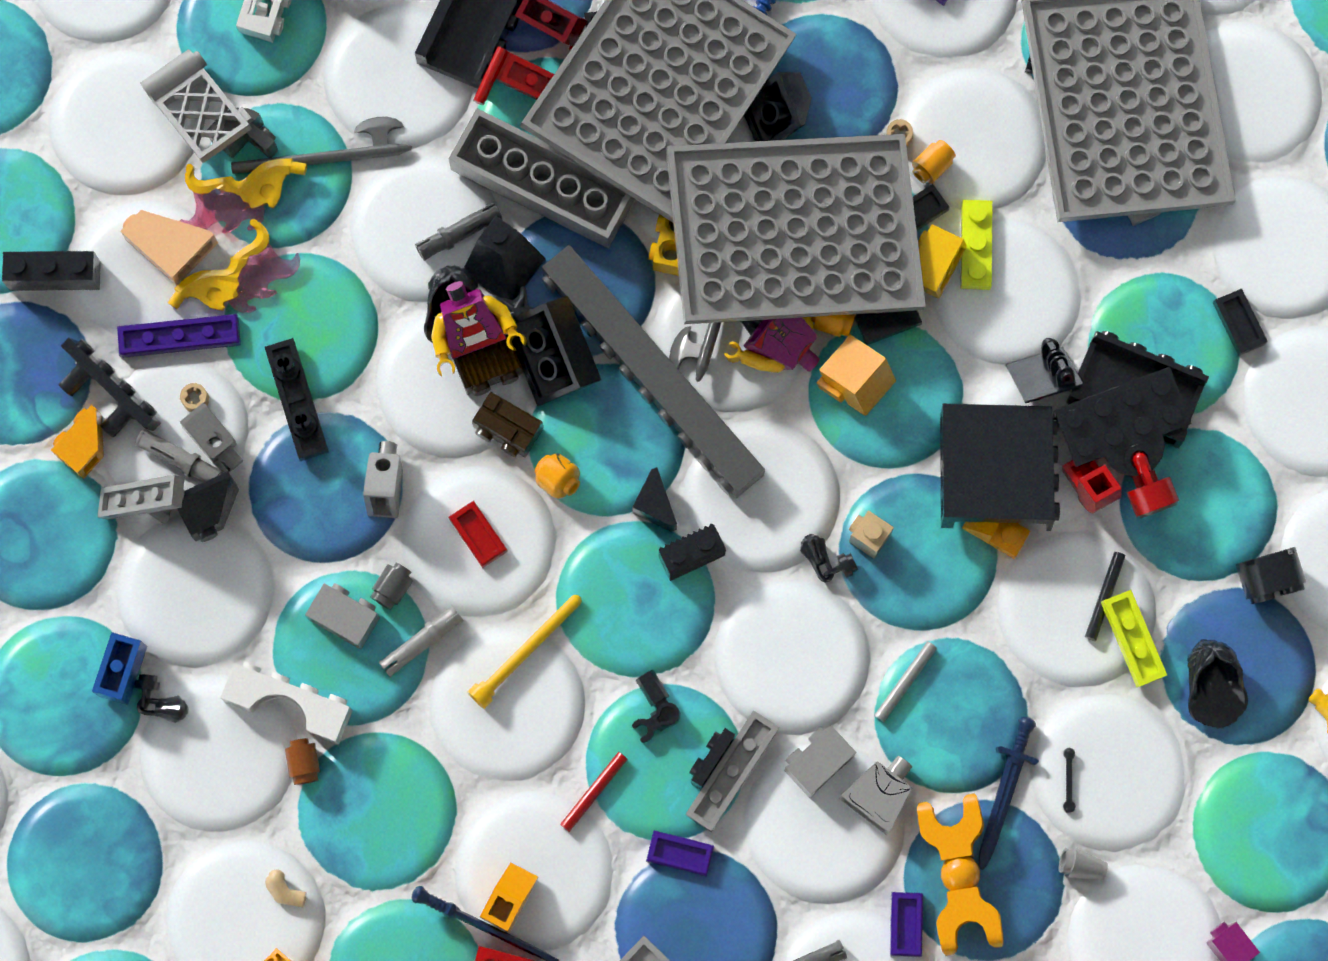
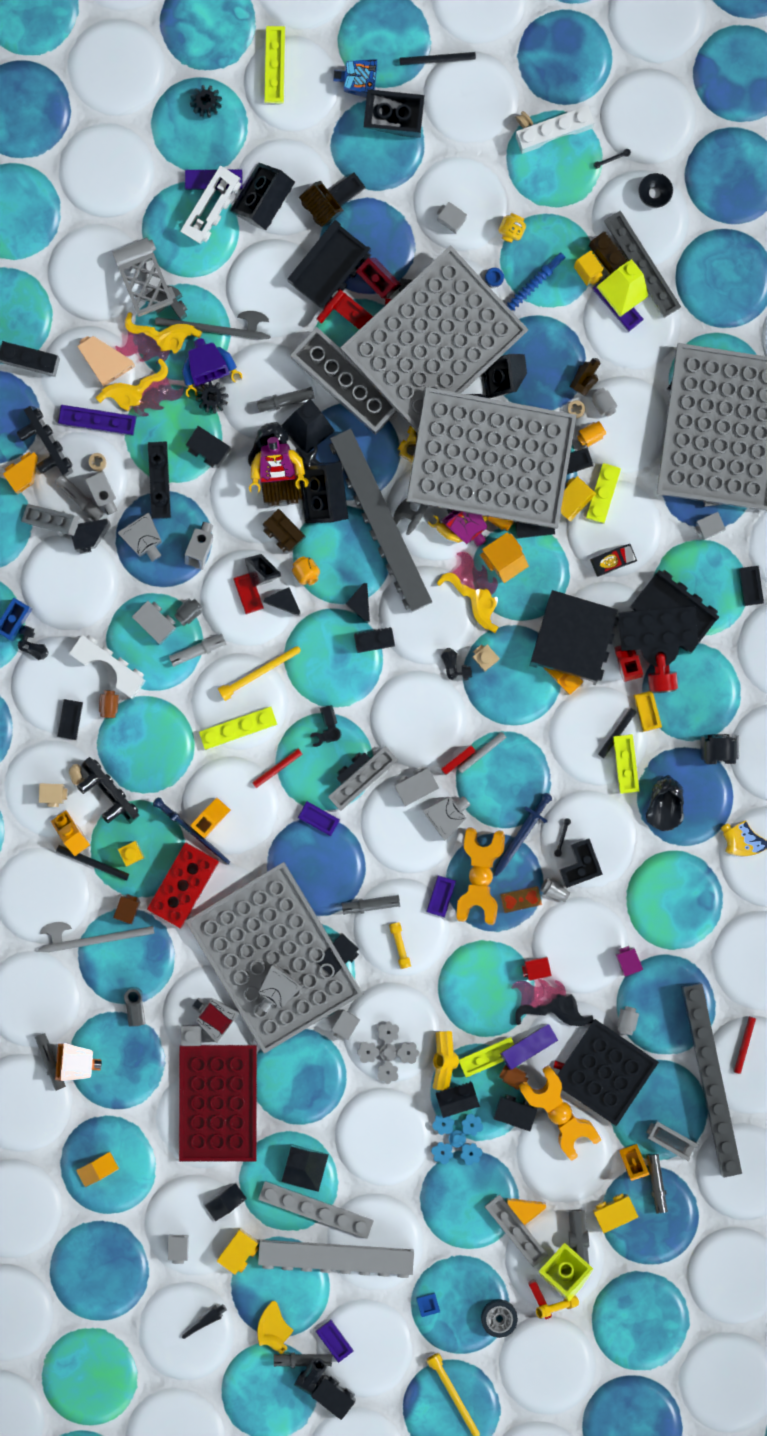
camera: 15 degrees right, 10 degrees up
hinge [1006,338,1083,404] -> none
none -> tan brick [39,783,68,807]
none -> black tile [57,699,83,740]
none -> black plate [77,757,139,824]
none -> light grey torso [118,513,162,562]
none -> dark purple torso [182,338,243,398]
none -> black brick [186,426,231,468]
none -> black gear [196,381,229,414]
none -> neon yellow plate [199,707,278,750]
none -> black slope [245,554,281,587]
none -> black slope [263,587,301,617]
none -> piece [437,552,499,633]
none -> red tile [441,745,475,775]
none -> clear orange tile [500,886,542,913]
none -> black brick [559,838,603,888]
none -> dark brown rock [569,358,601,396]
none -> slope [590,544,637,577]
none -> light grey brick [591,388,618,417]
none -> yellow tile [633,691,662,732]
none -> light grey brick [694,512,726,540]

